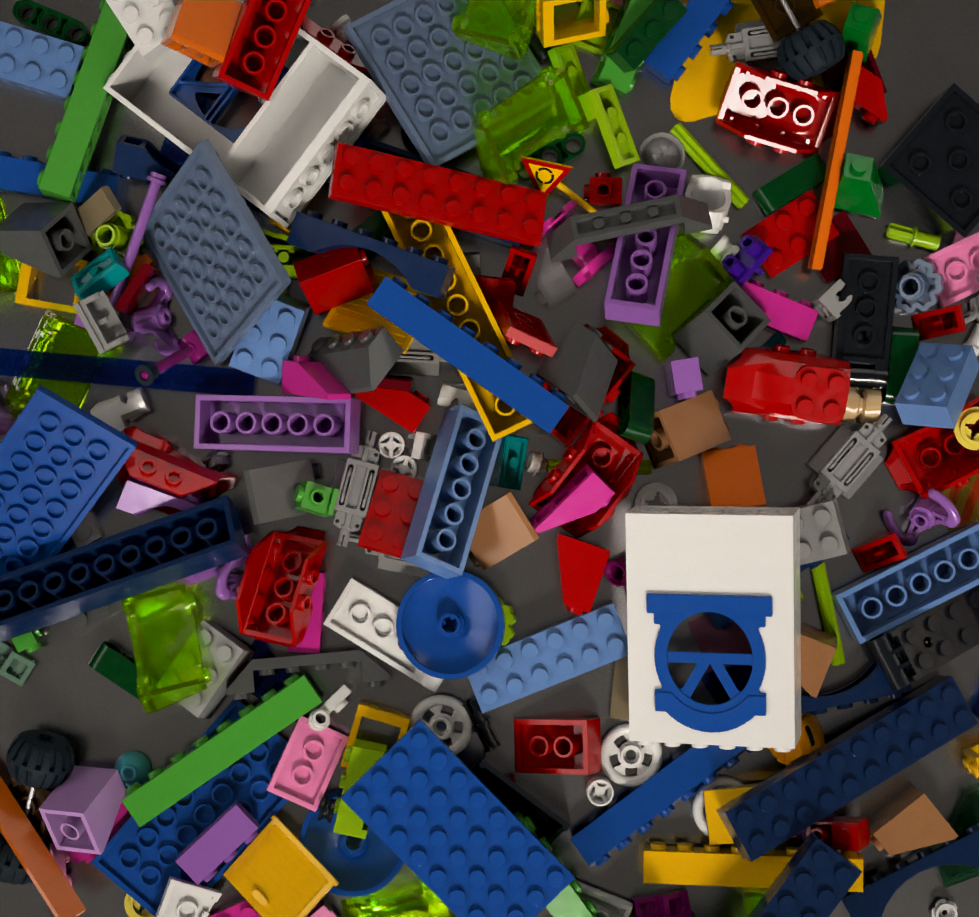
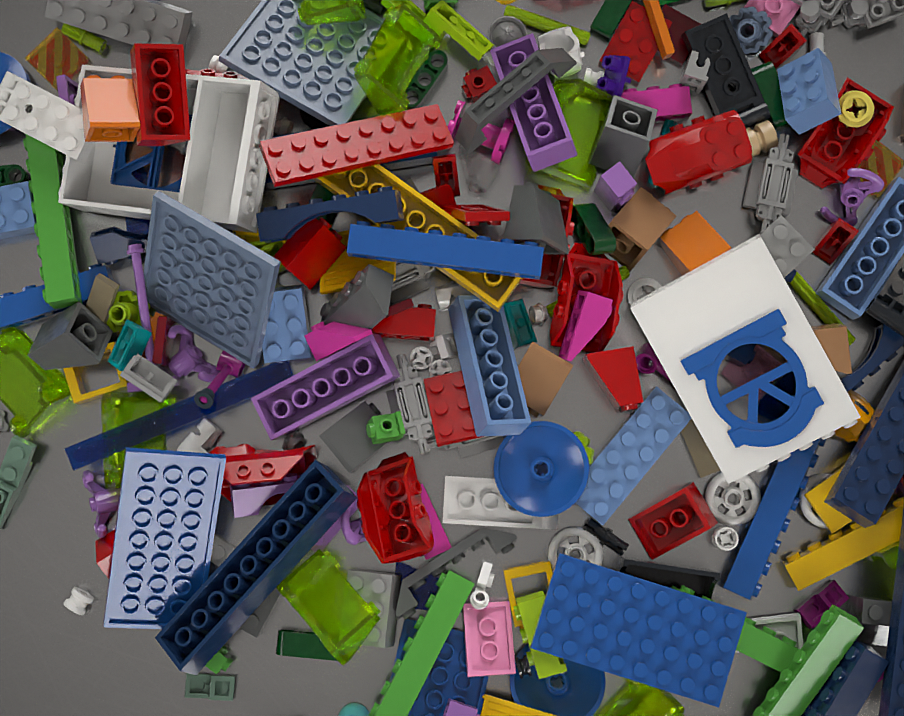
camera: 25 degrees left, 5 degrees down
piece [521,155,615,241] -> none

